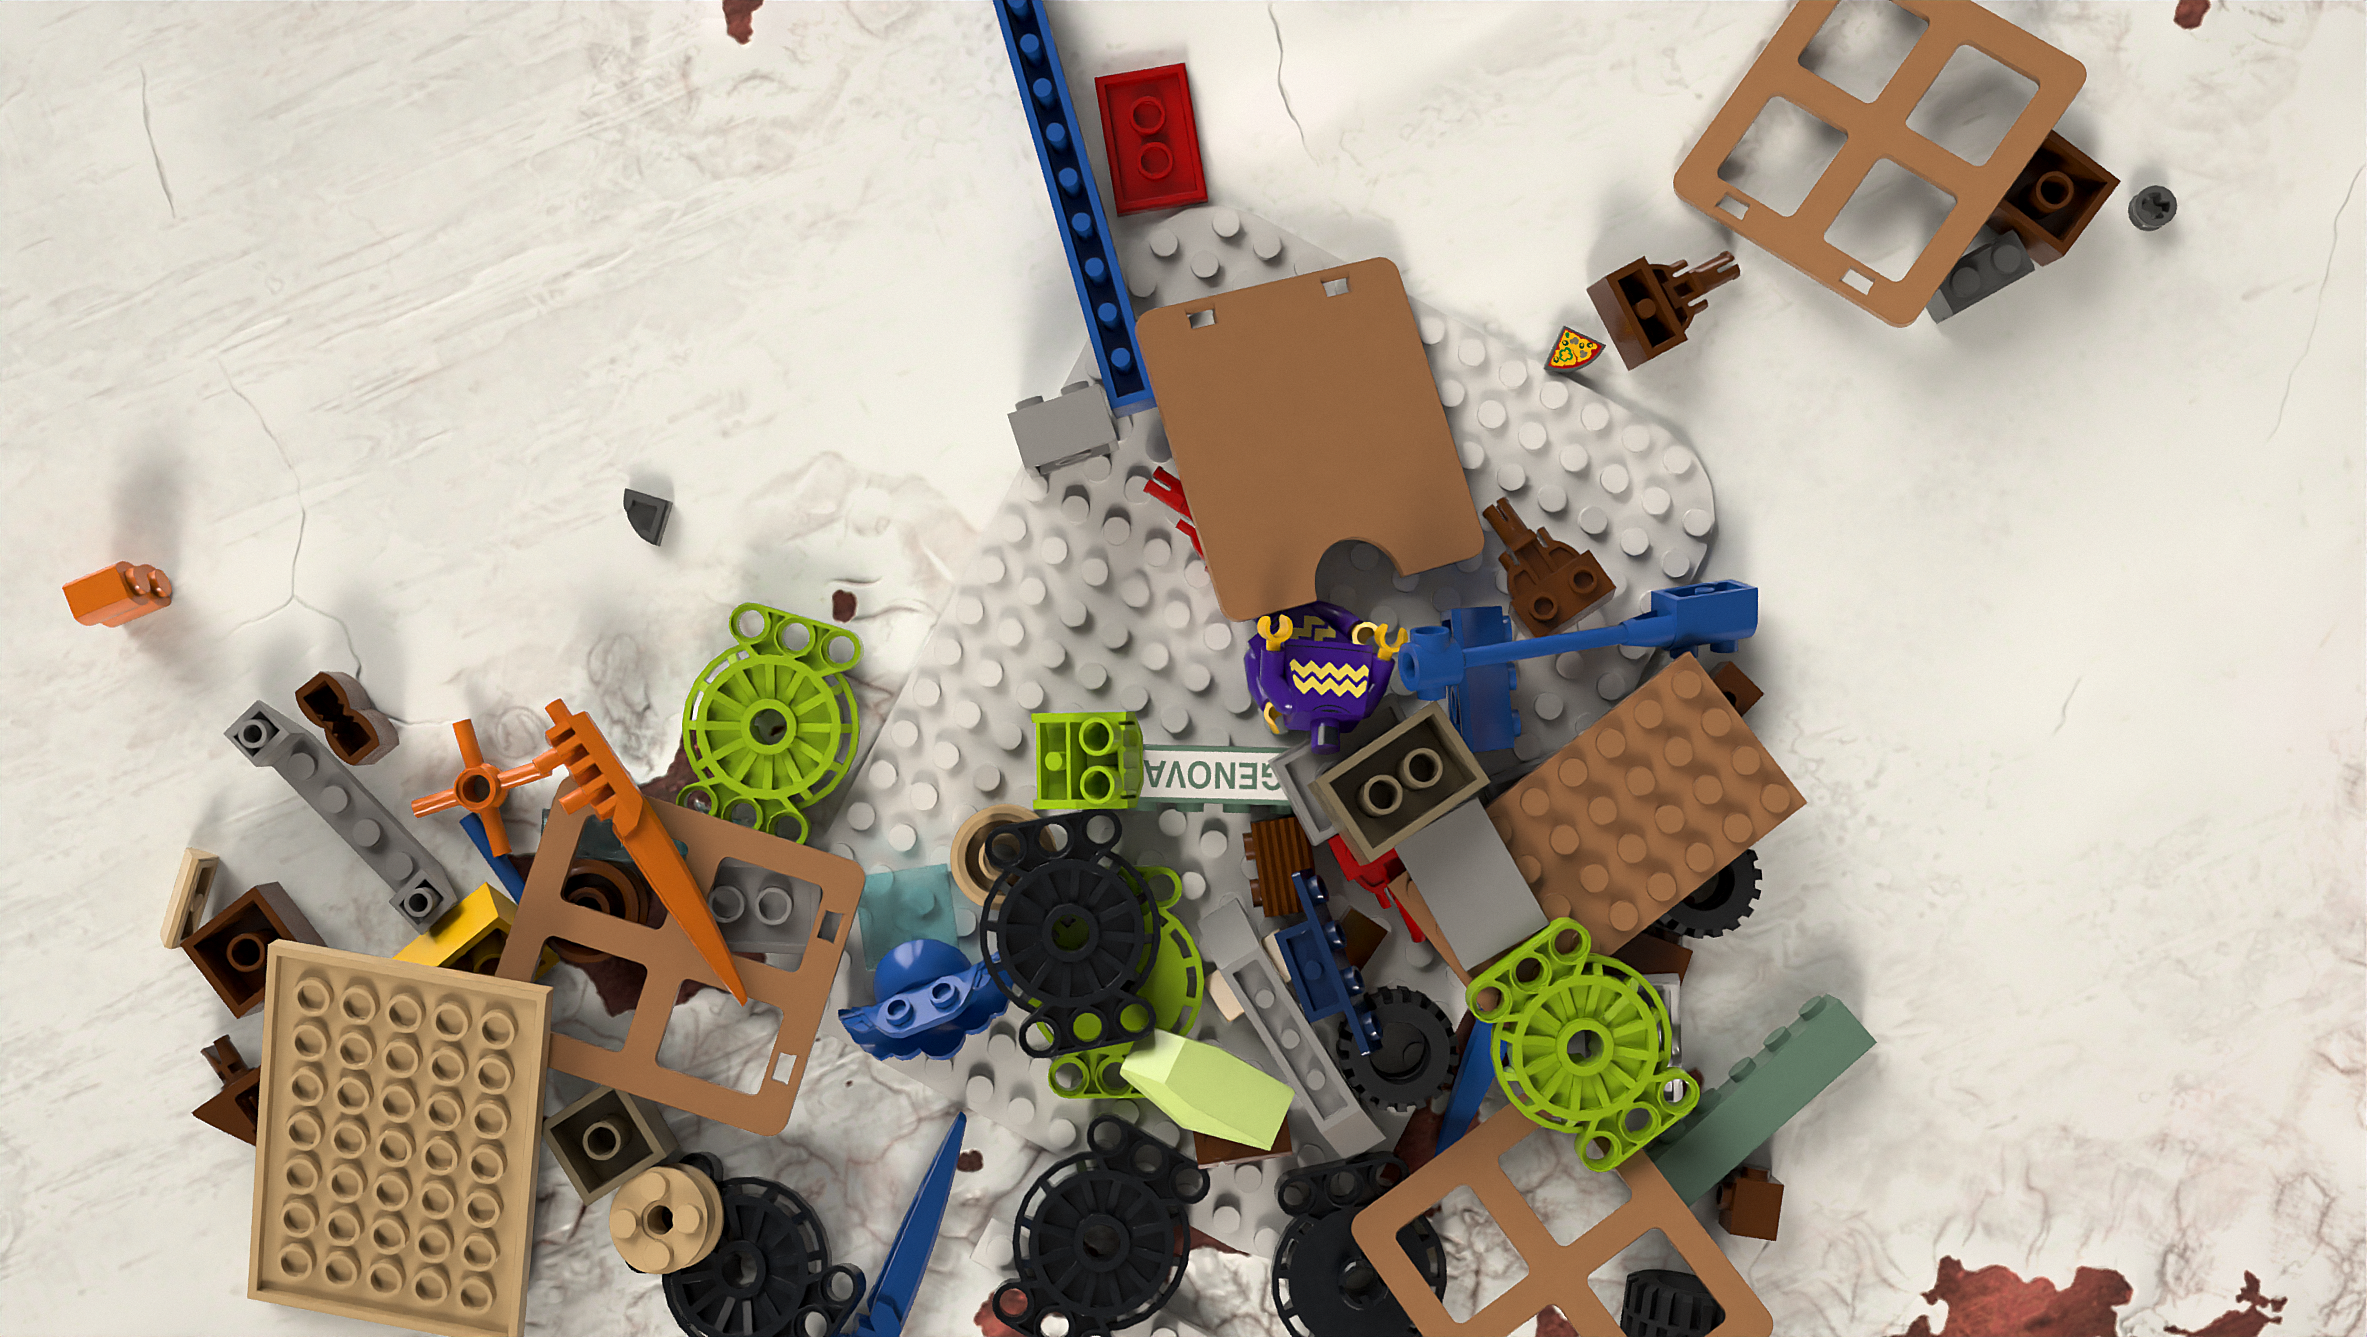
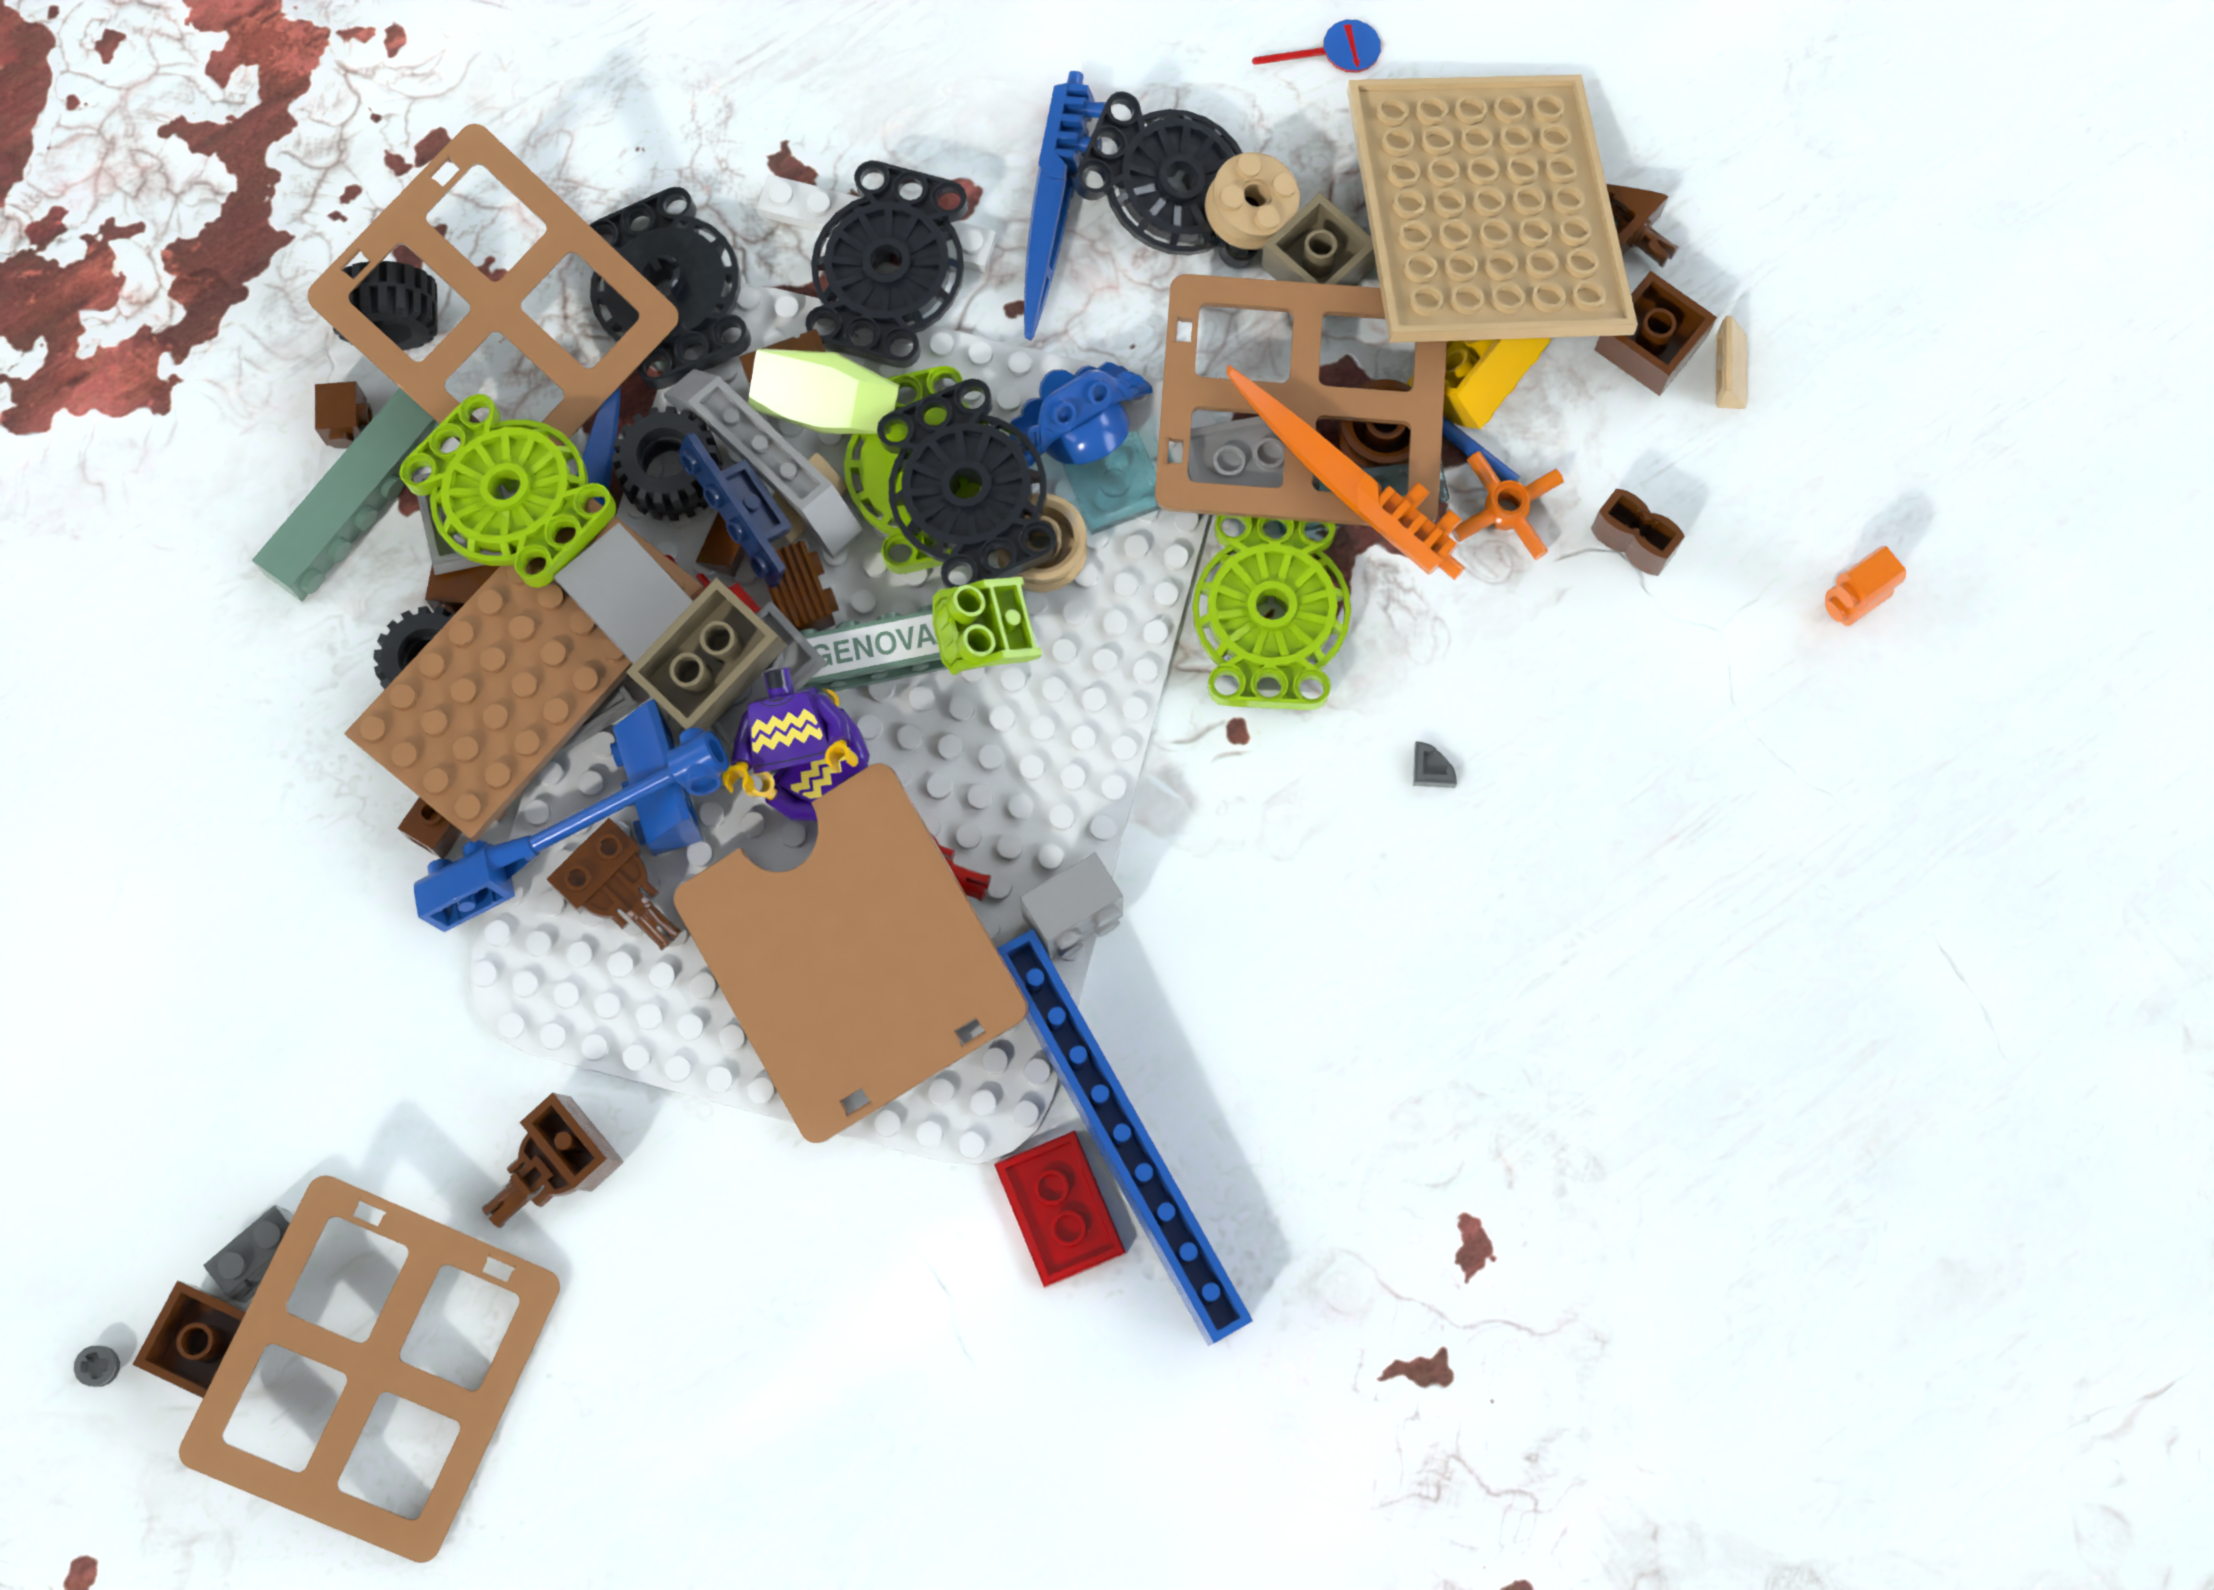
camera: 165 degrees right, 15 degrees down
light grey slope [223,700,458,935] -> none
tile [1543,326,1606,374] -> none

